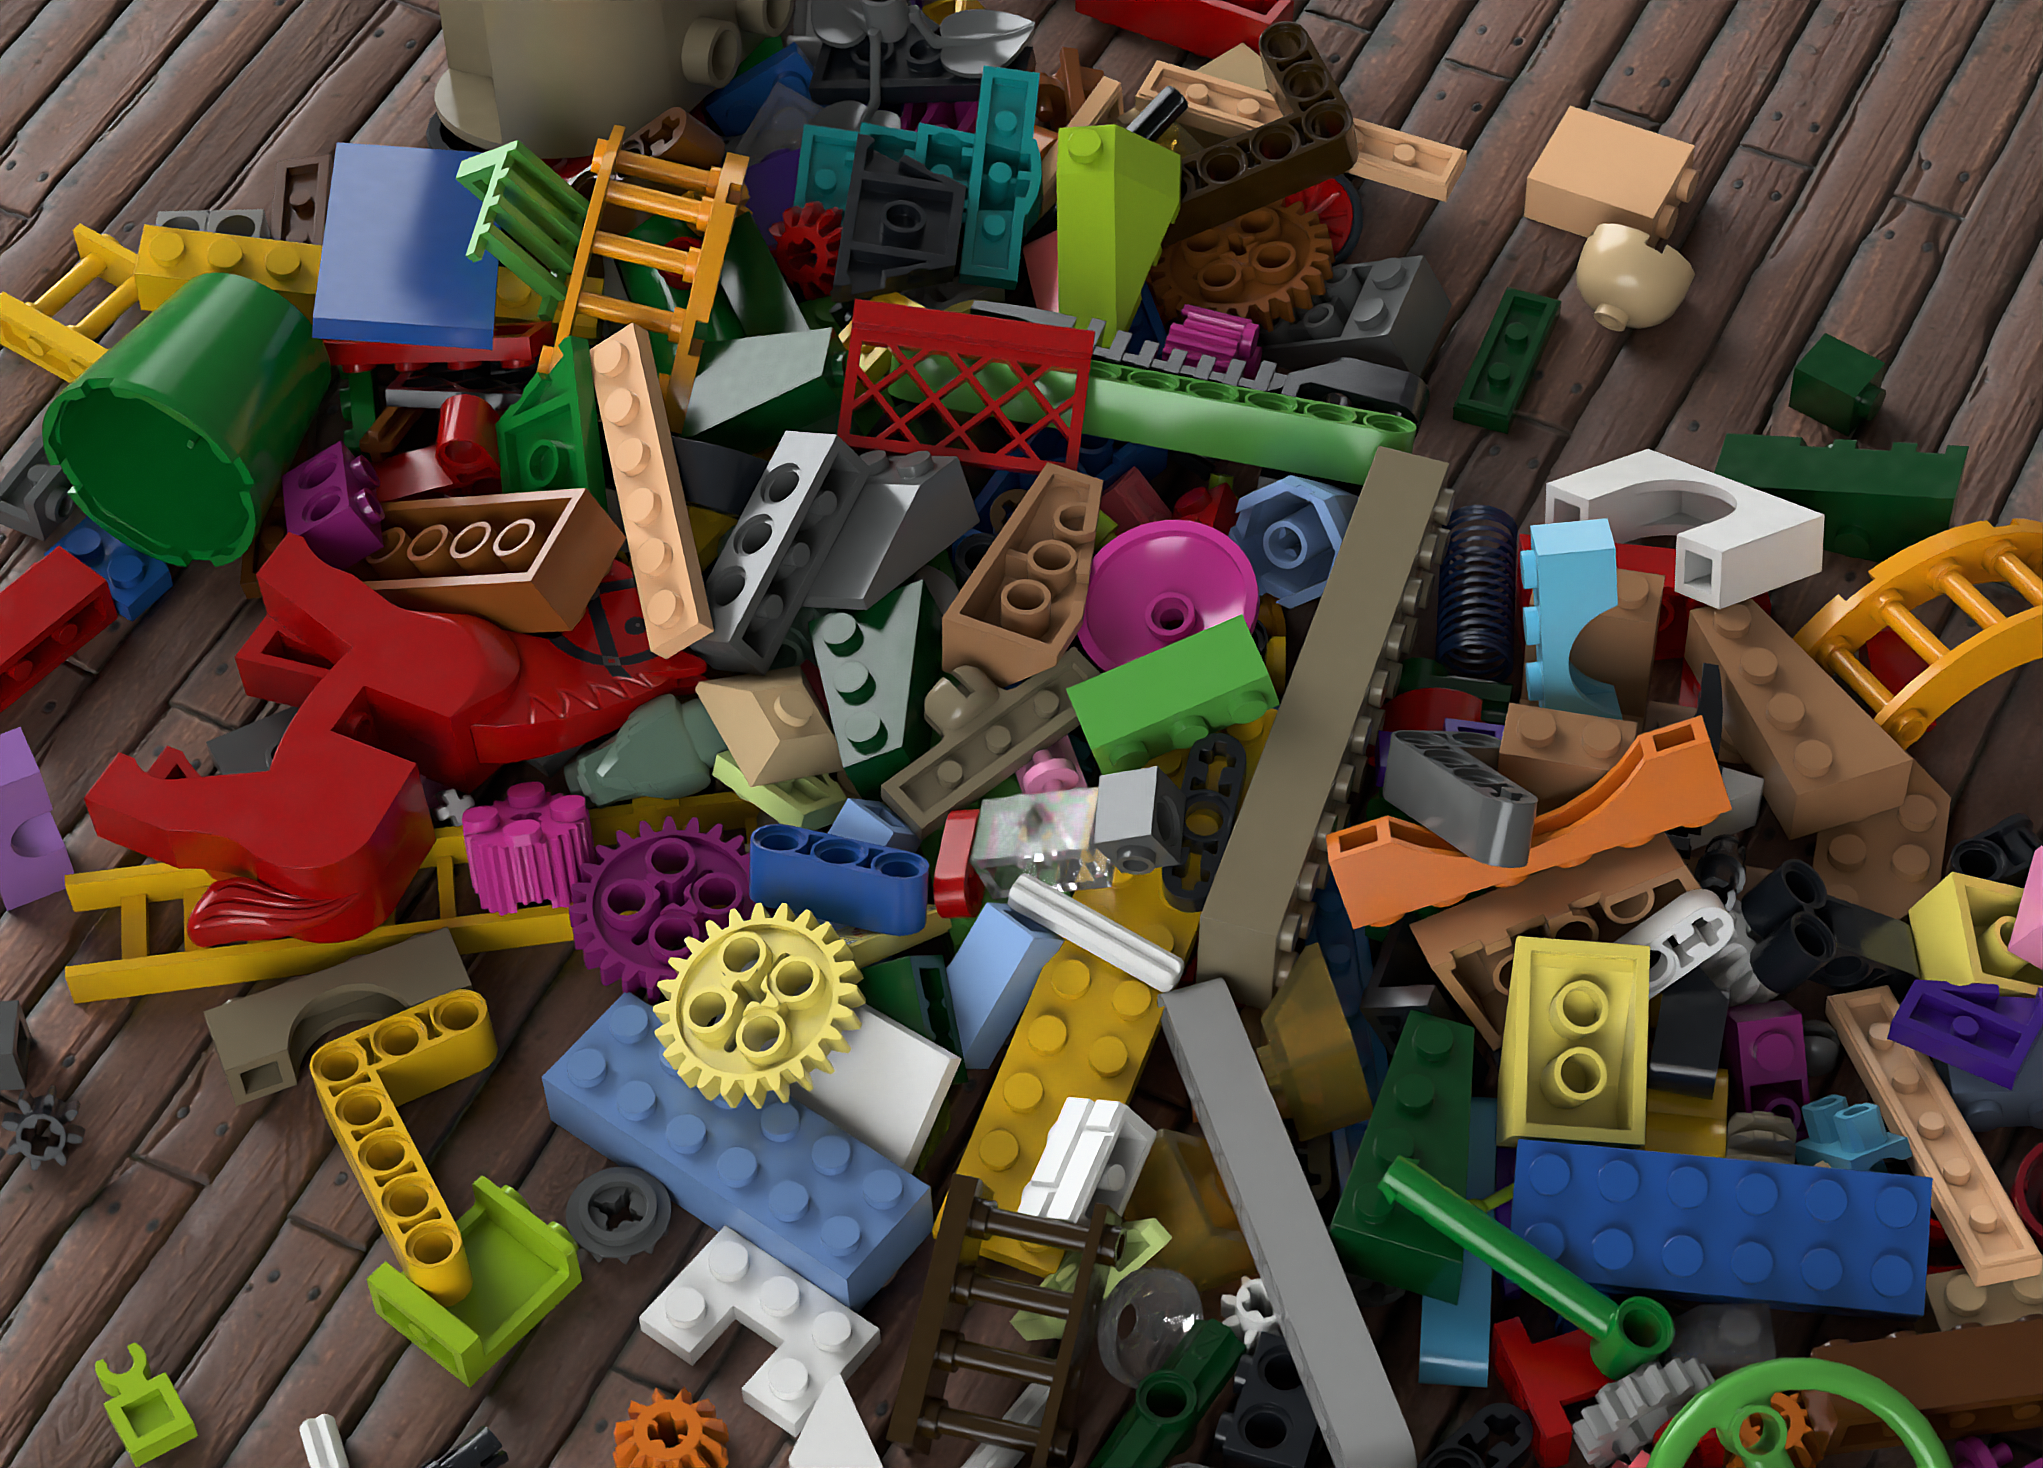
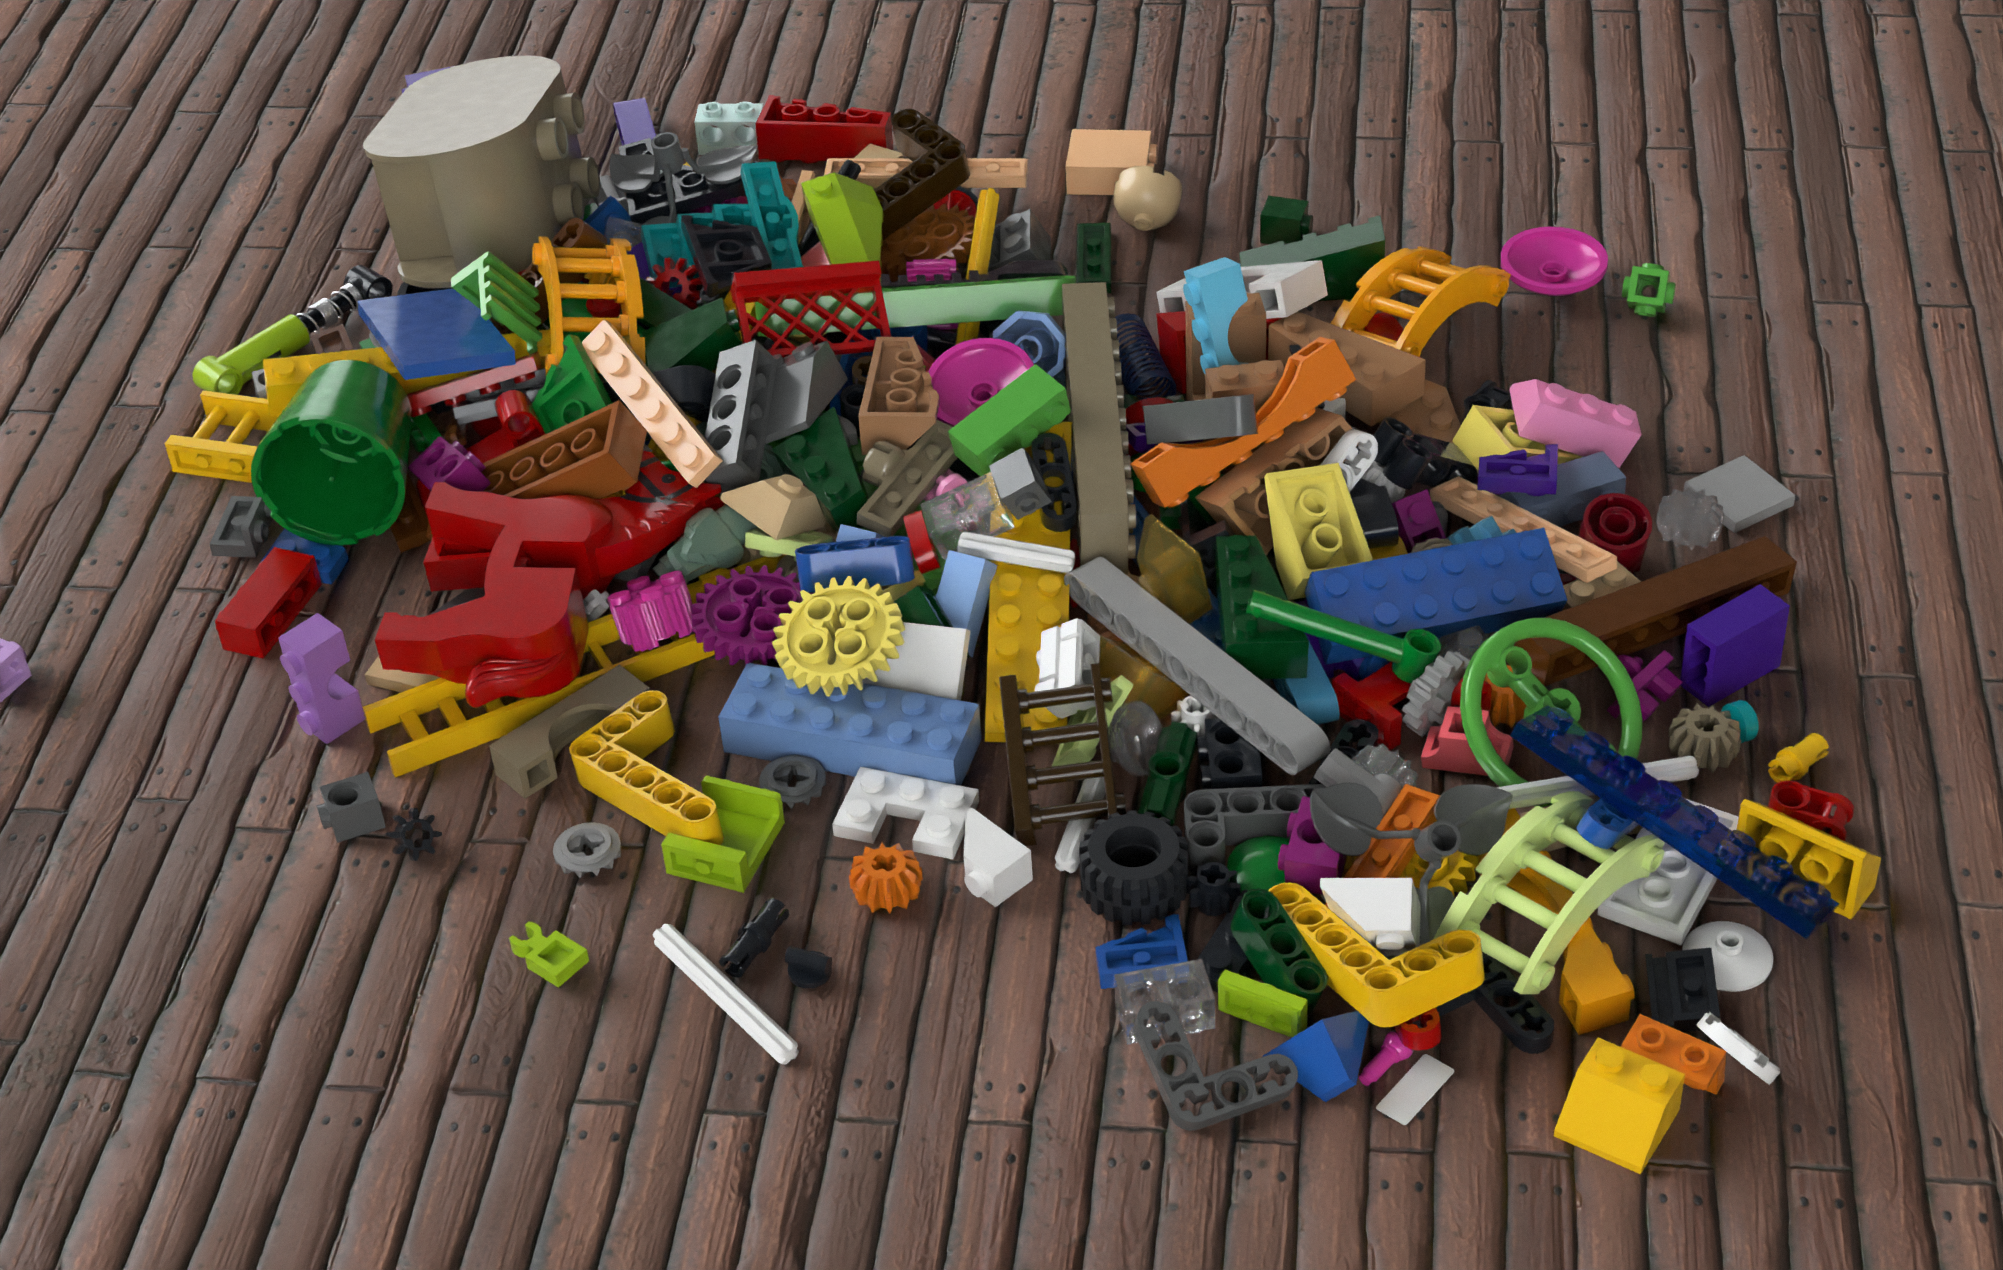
camera: 20 degrees left, 10 degrees down
none -> lime piece [192,265,392,395]
none -> light grey gear [553,822,621,878]
none -> yellow axle [955,188,999,345]

